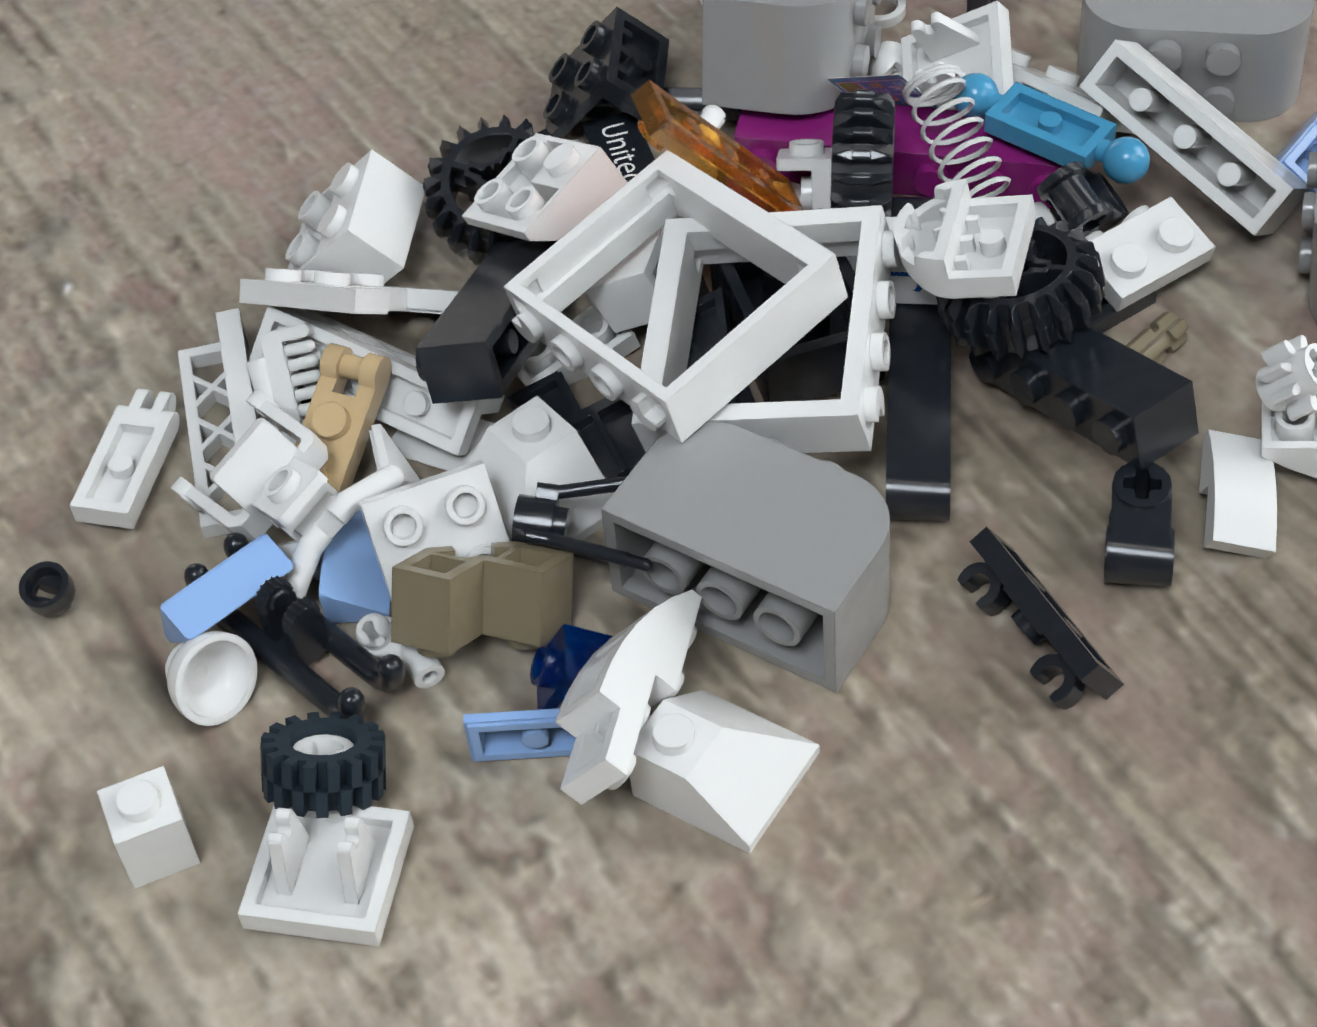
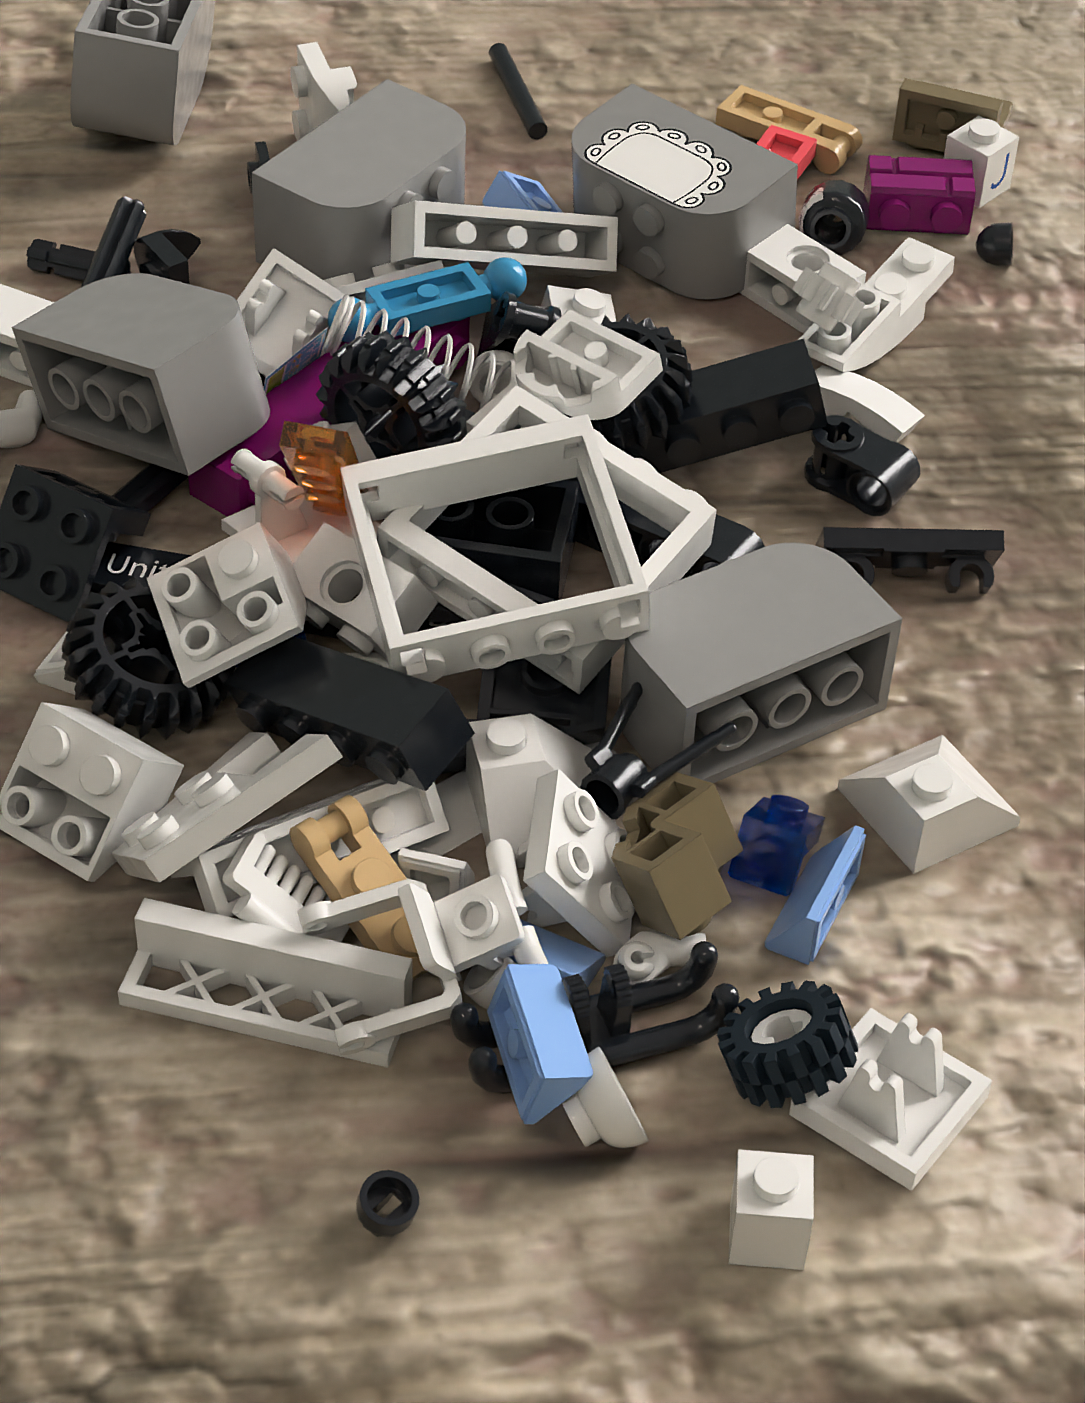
camera: 70 degrees left, 5 degrees down
white hinge [70,389,180,529] -> none
white slope [555,590,702,805] -> none

